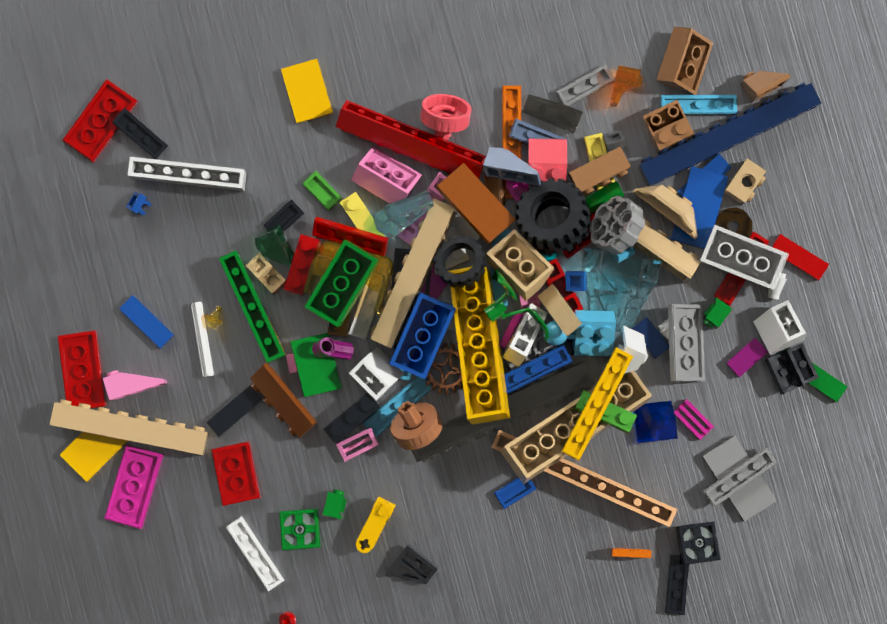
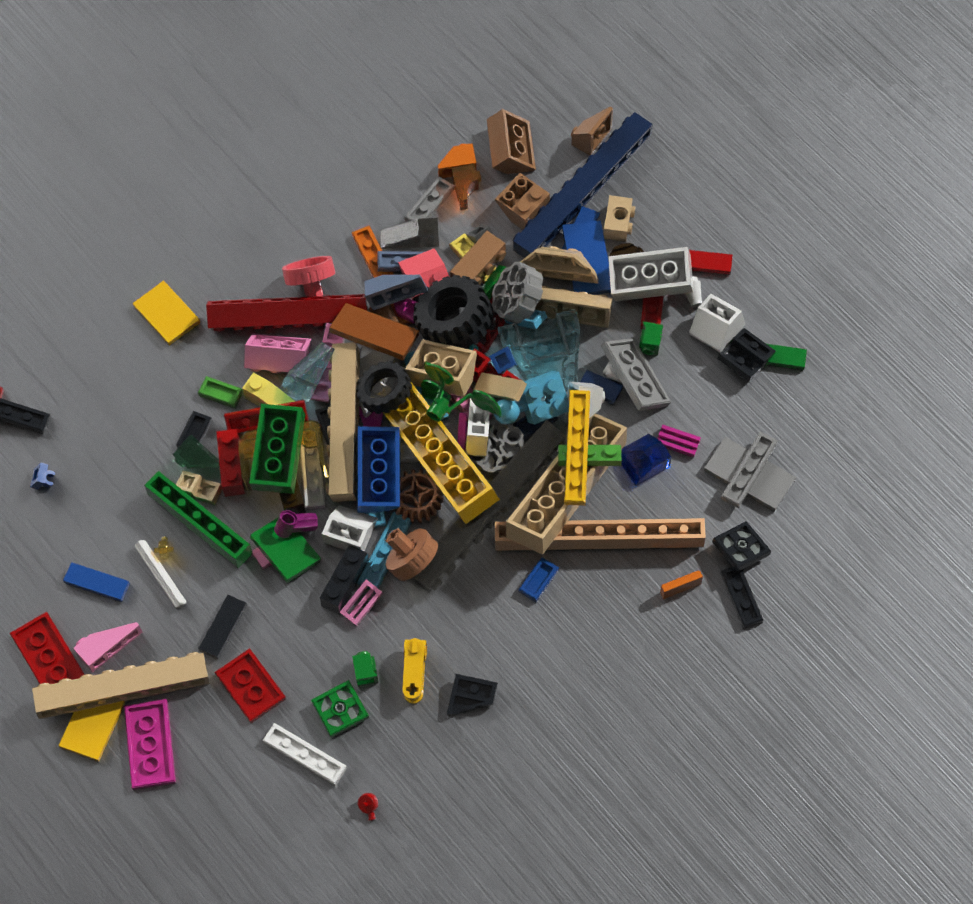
camera: 25 degrees left, 20 degrees down
white brick [128,157,247,192] -> none
dark orange slope [250,363,318,438] -> none
blue tile [504,345,573,394] -> none
medium azure tile [660,95,737,115] -> none
magenta tile [726,338,768,378] -> none
none -> orange slope [438,143,477,178]

